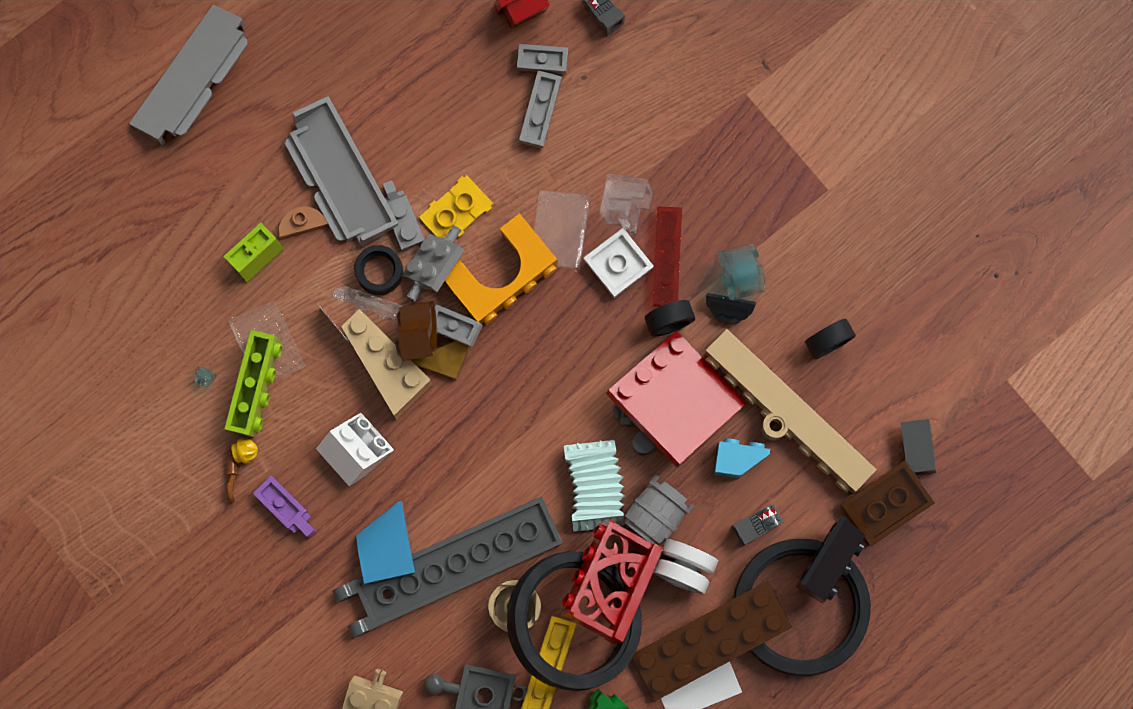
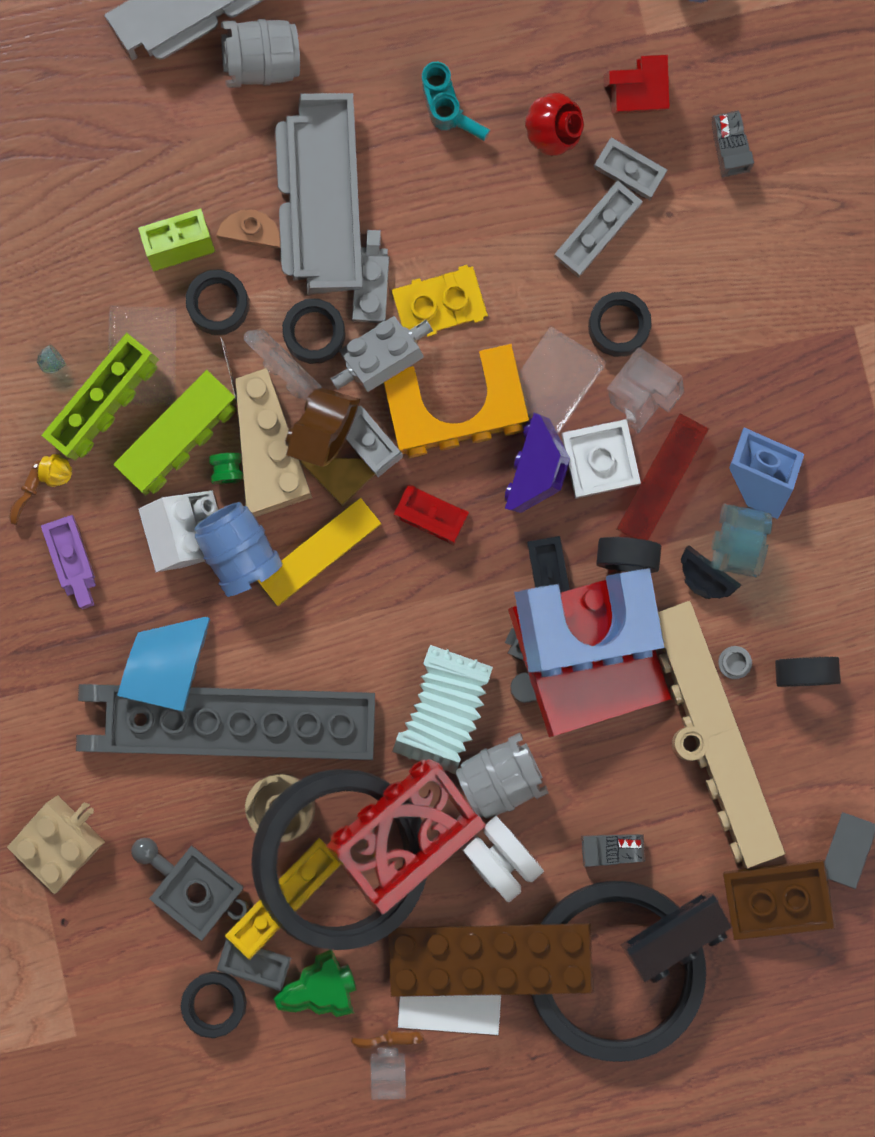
camera: 25 degrees right, 5 degrees up
medium azure slope [714,438,770,479] -> none
none -> lime brick [113,370,237,496]
none -> black tyre [186,270,249,335]
none -> medium blue piece [194,502,283,597]
none -> green wheel [209,453,244,484]
none -> light grey piece [221,19,300,88]
none -> yellow tile [257,498,382,607]
none -> red hinge [394,484,469,545]
none -> teal beam [422,62,490,141]
none -> dark purple slope [505,413,570,513]
none -> medium blue arch [514,568,664,677]
none -> red plant [525,92,584,156]
none -> black plate [527,536,570,593]
none -> black tyre [588,291,652,357]
none -> light grey plate [718,646,752,679]
none -> medium blue slope [729,428,804,519]

